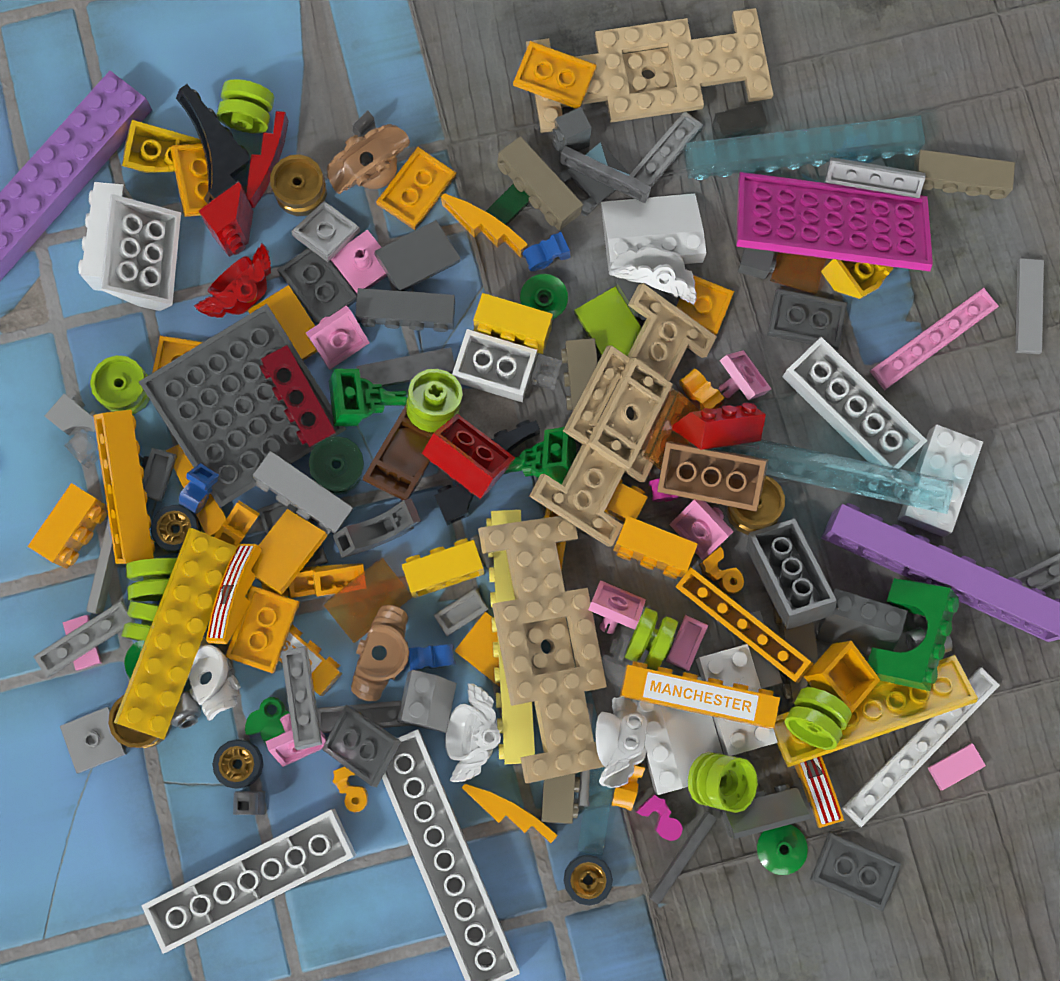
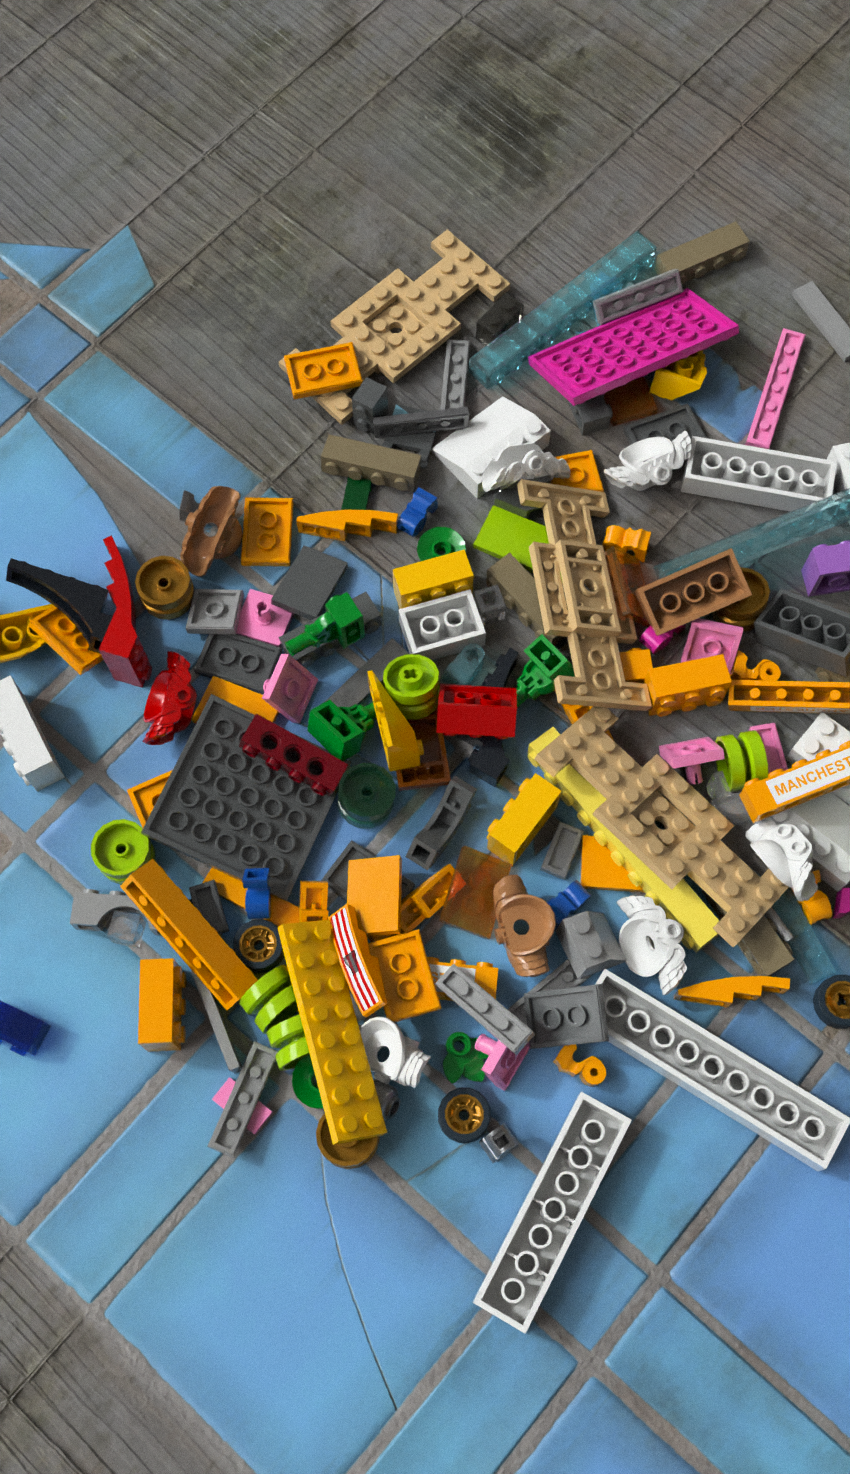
camera: 30 degrees left, 10 degrees down
light grey plate [60,707,127,774] -> none
white slope [101,194,181,311] -> none
lime wheel [216,79,275,133] -> none
light grey brick [253,451,353,535] -> none
red slope [672,403,766,450] -> none
bright pink tile [719,350,771,400] -> none
none -> green brick [285,592,365,656]
none -> yellow wedge [367,670,424,772]
none -> clear light blue piece [441,643,484,685]
none -> white piece [604,431,692,491]

